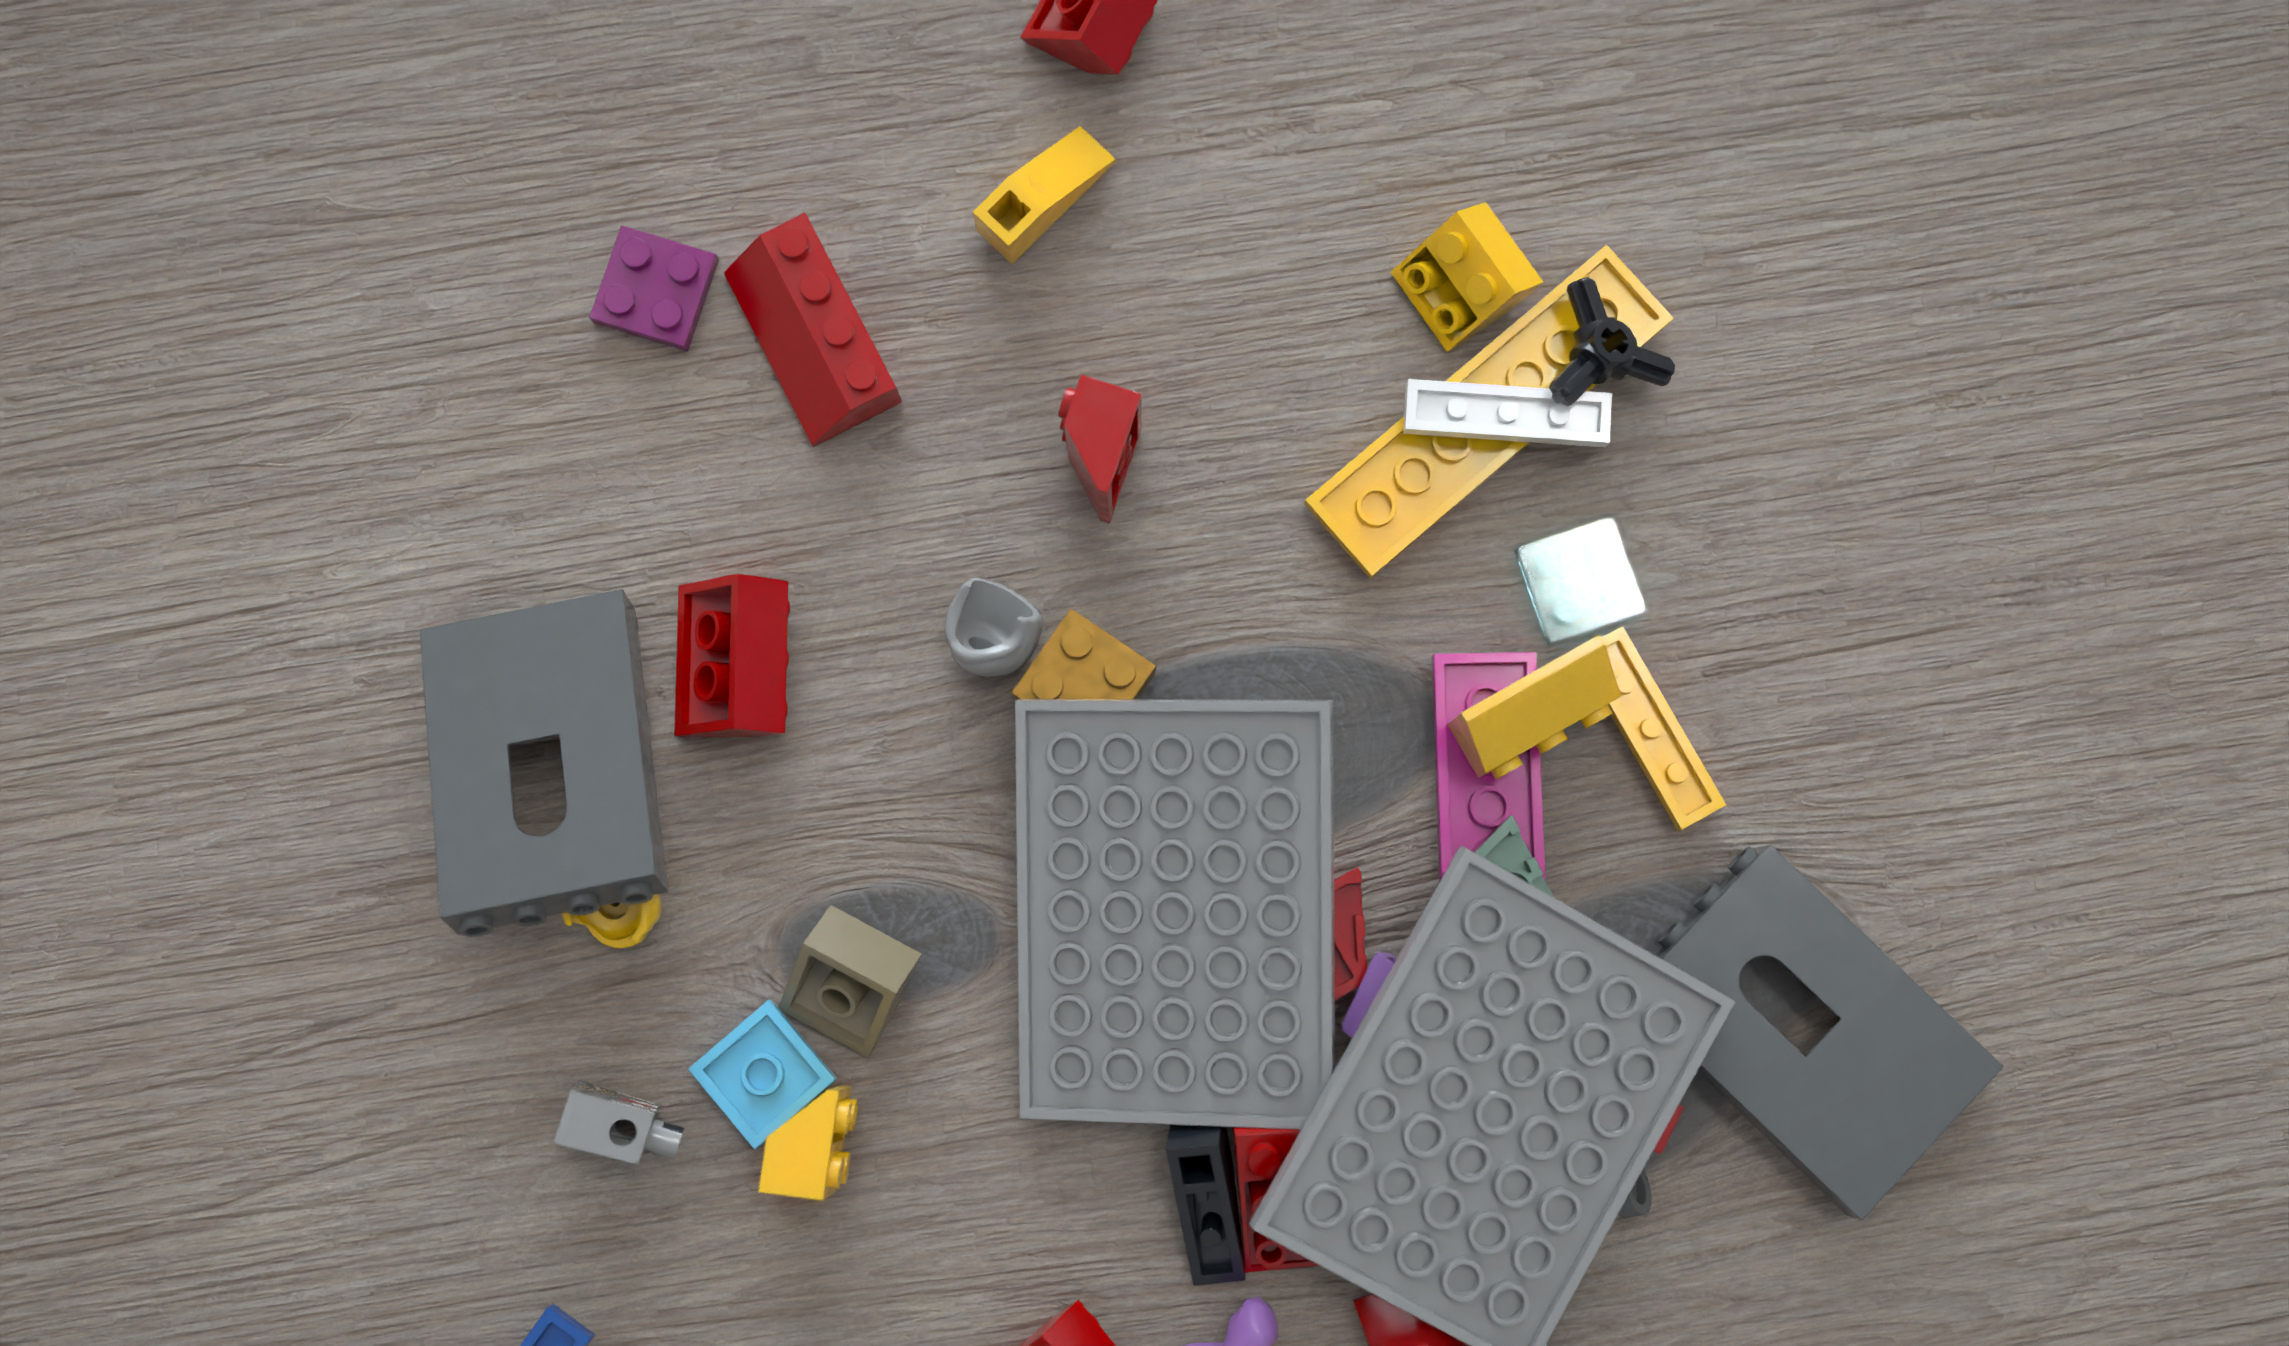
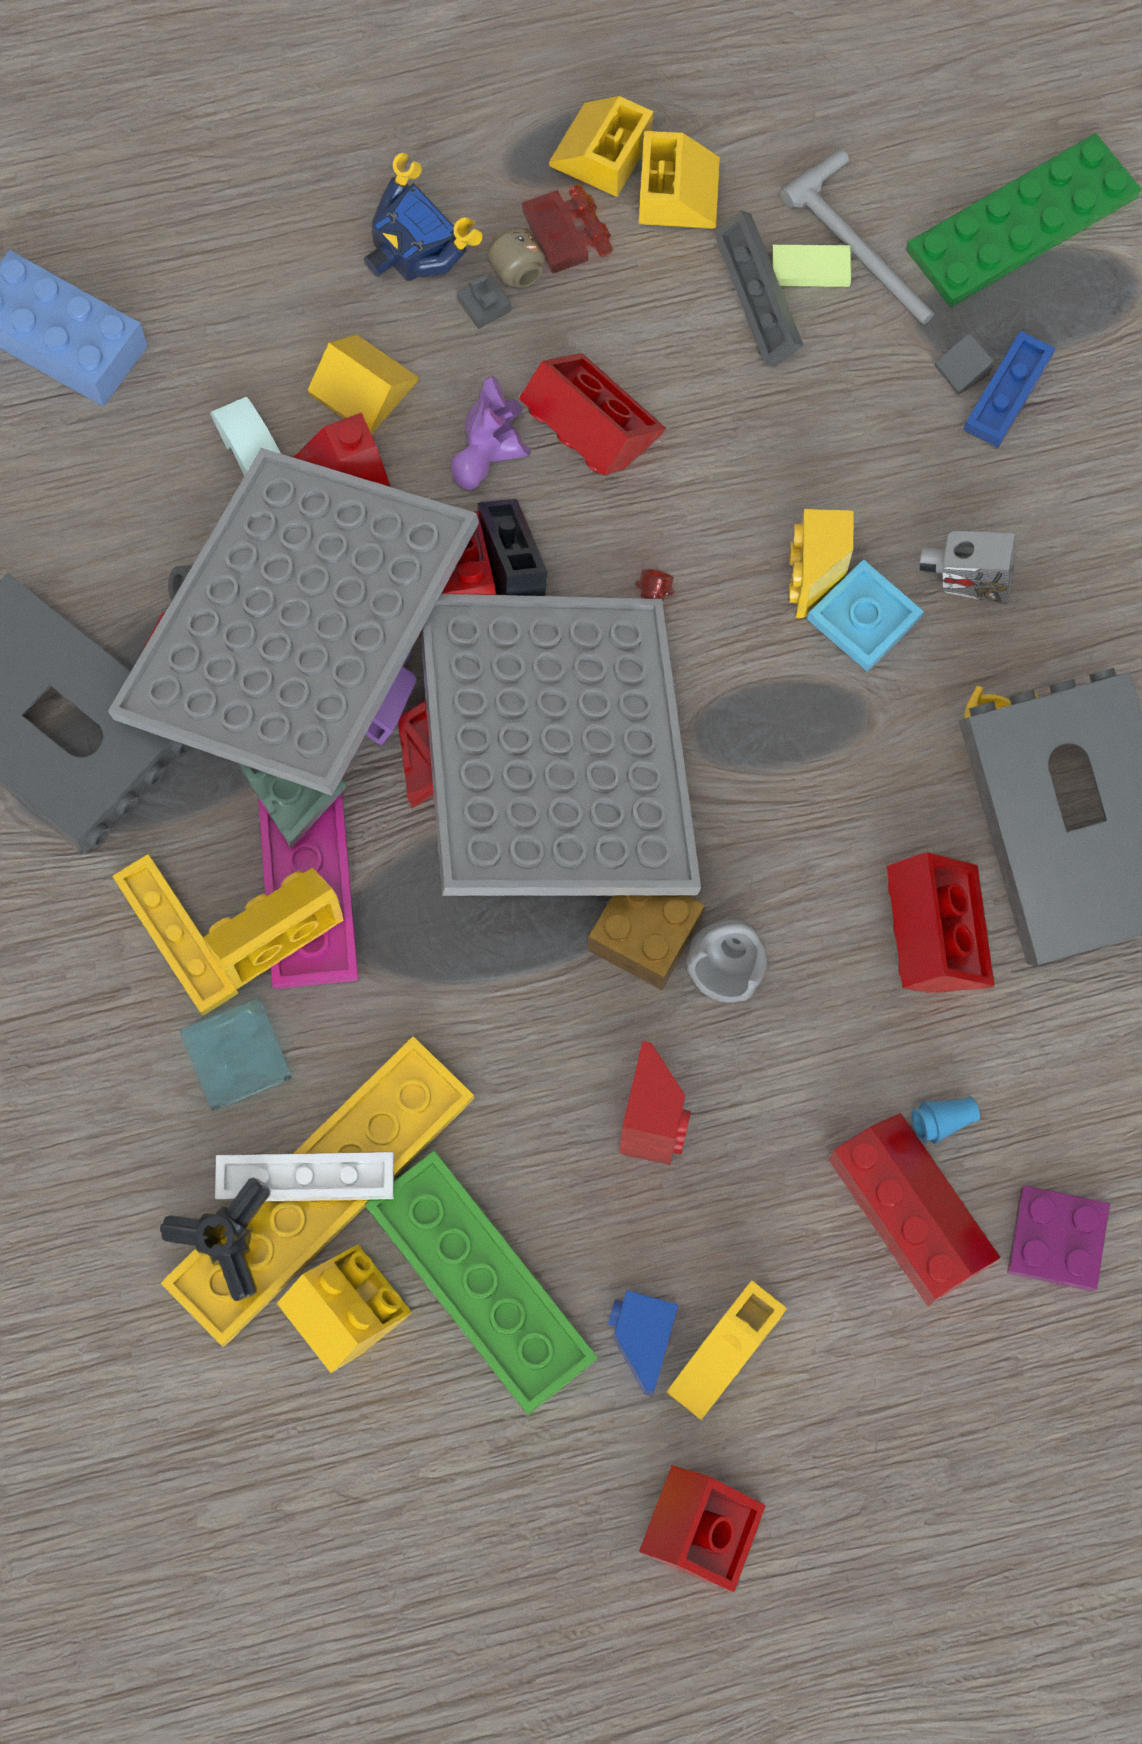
camera: 175 degrees right, 10 degrees down
dark tan slope [778,905,922,1058] -> none
none -> bright green plate [364,1151,598,1416]
none -> blue slope [608,1290,678,1397]
none -> clear red plate [635,569,675,601]
none -> dark azure cone [911,1096,980,1144]

